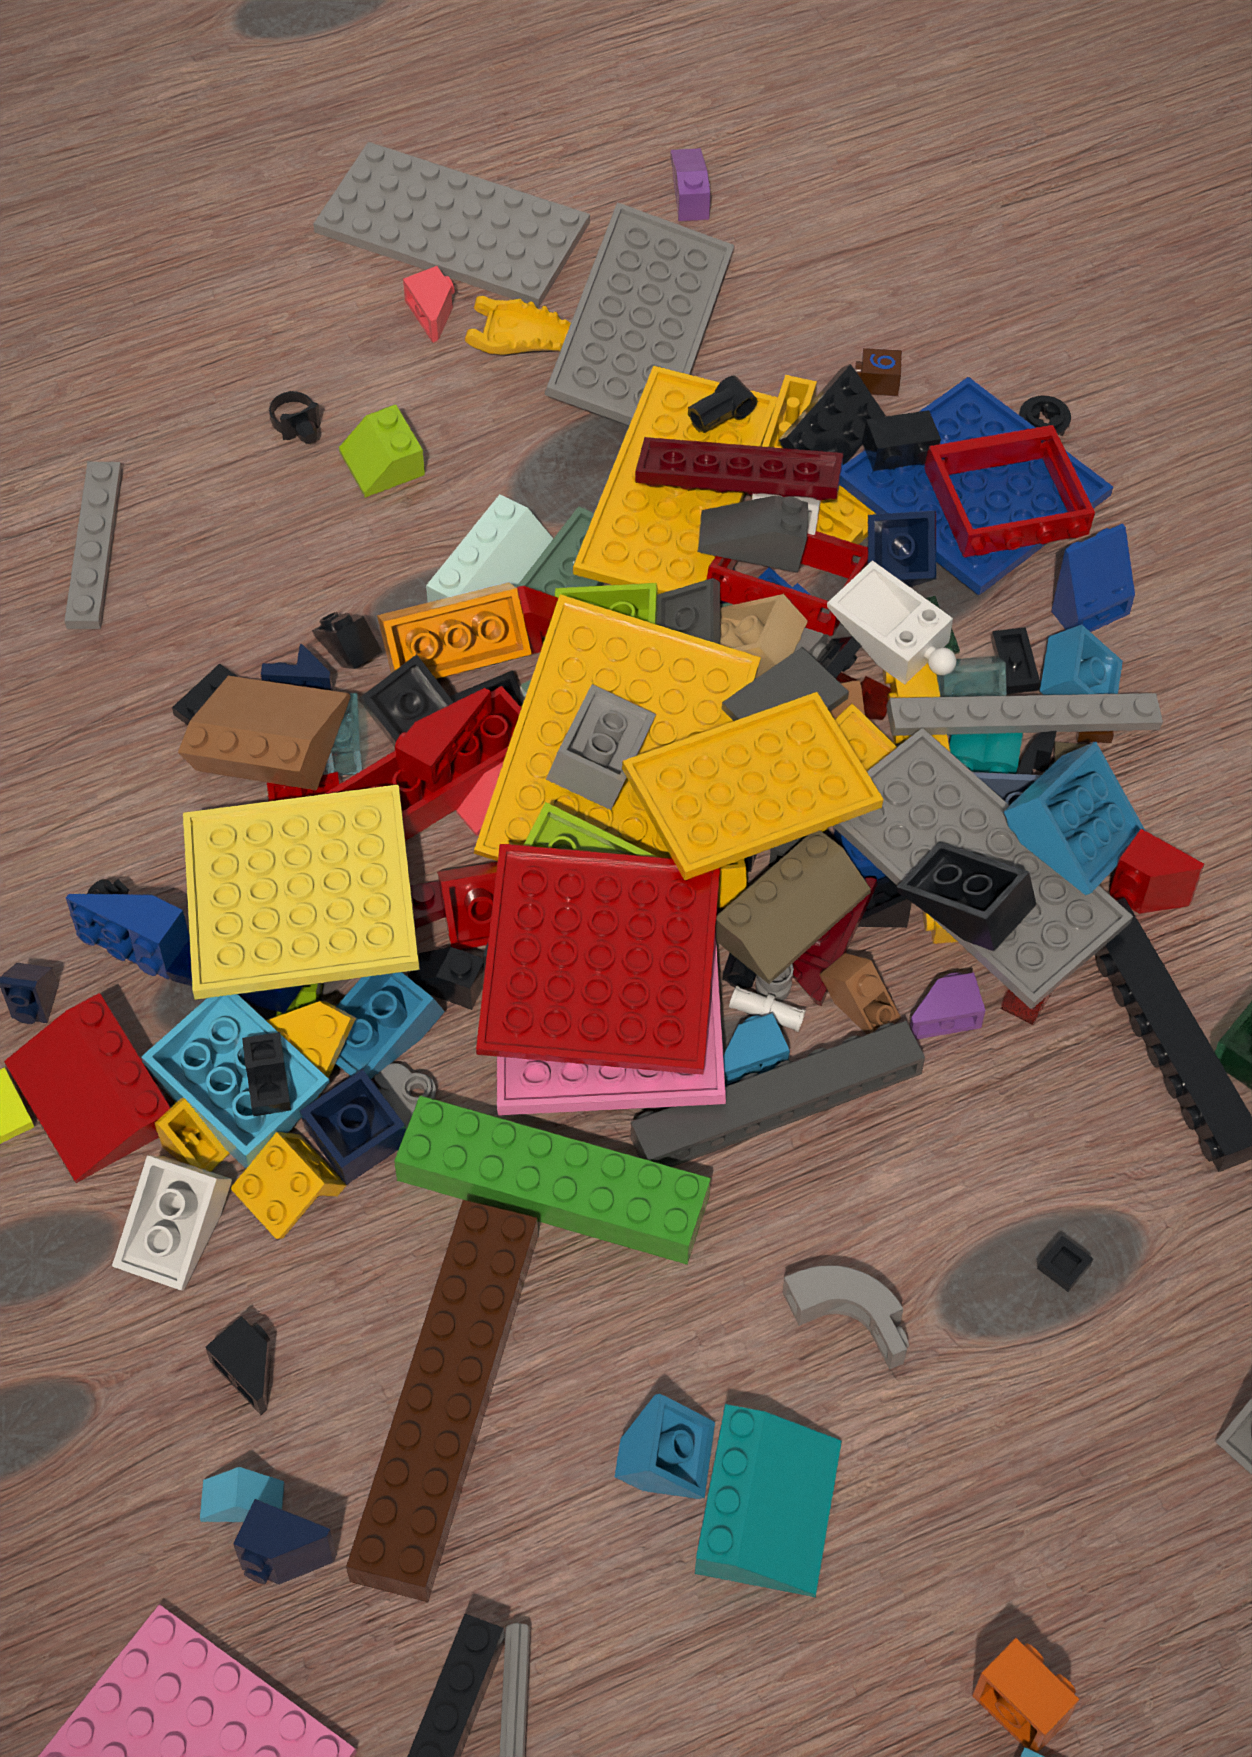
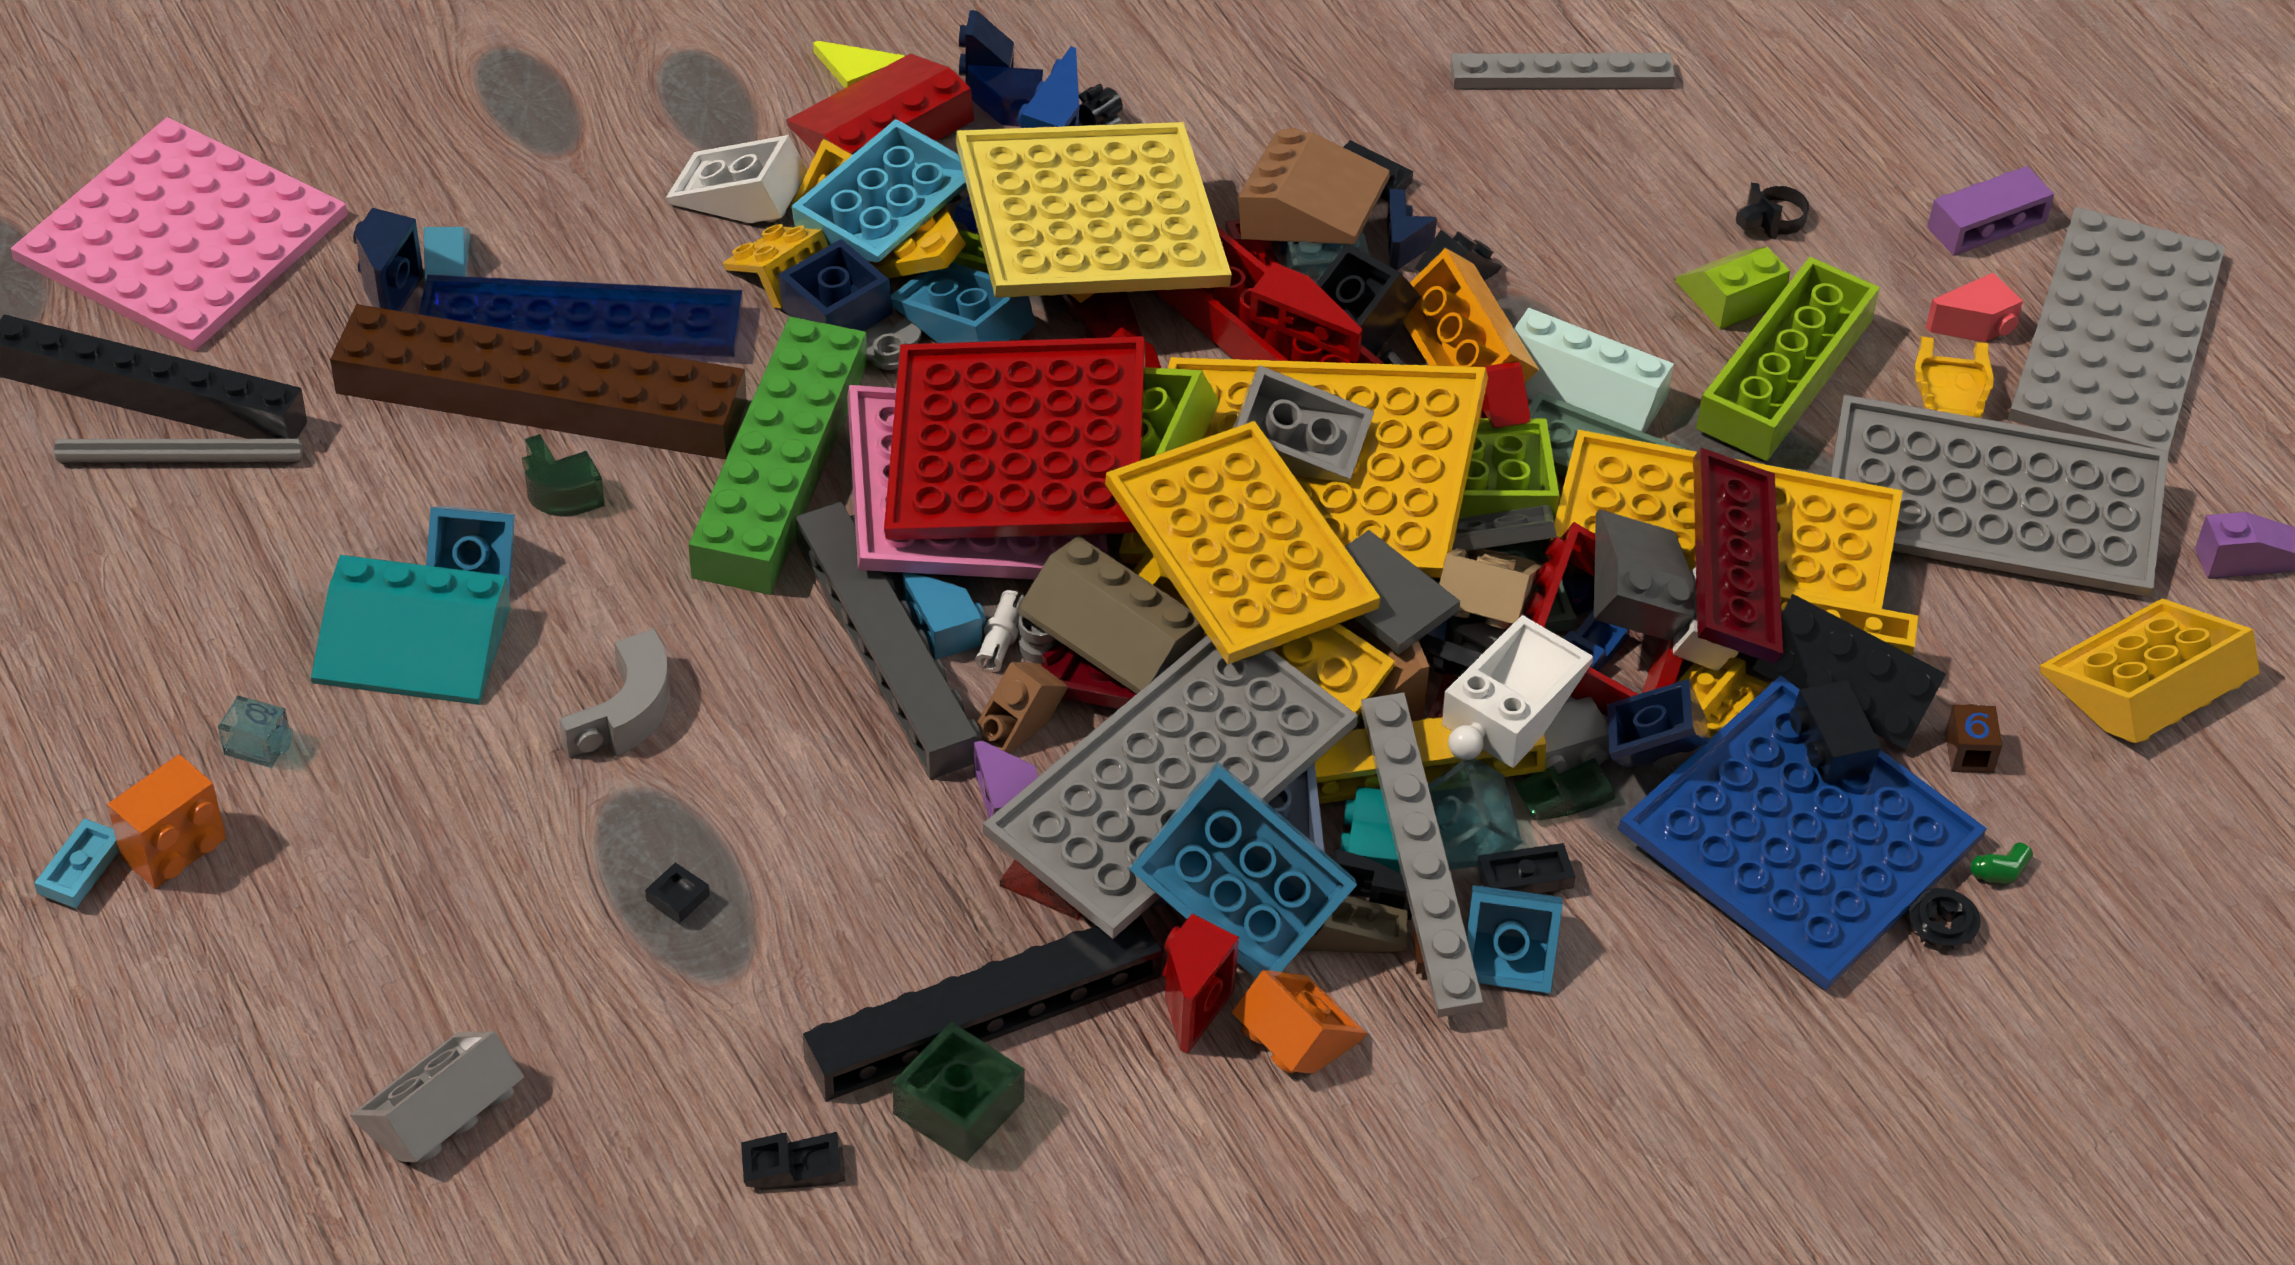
camera: 85 degrees right, 10 degrees down
black slope [205,1316,271,1415] -> none
black slope [242,1032,291,1117] -> none
black piece [688,375,758,433] -> none
black slope [896,841,1037,951] -> none
red window [924,425,1095,558] -> none
blue slope [1051,523,1135,632] -> none
none -> clear light blue brick [218,695,293,768]
none -> clear blue plate [418,275,743,357]
none -> clear green brick [522,434,605,517]
none -> clear blue slope [968,64,1043,127]
none -> orange slope [1231,970,1368,1074]
none -> lime brick [1696,256,1880,461]
none -> medium lavender brick [1927,166,2054,256]
none -> green arm [1971,842,2033,884]
none -> yellow slope [2039,598,2260,743]

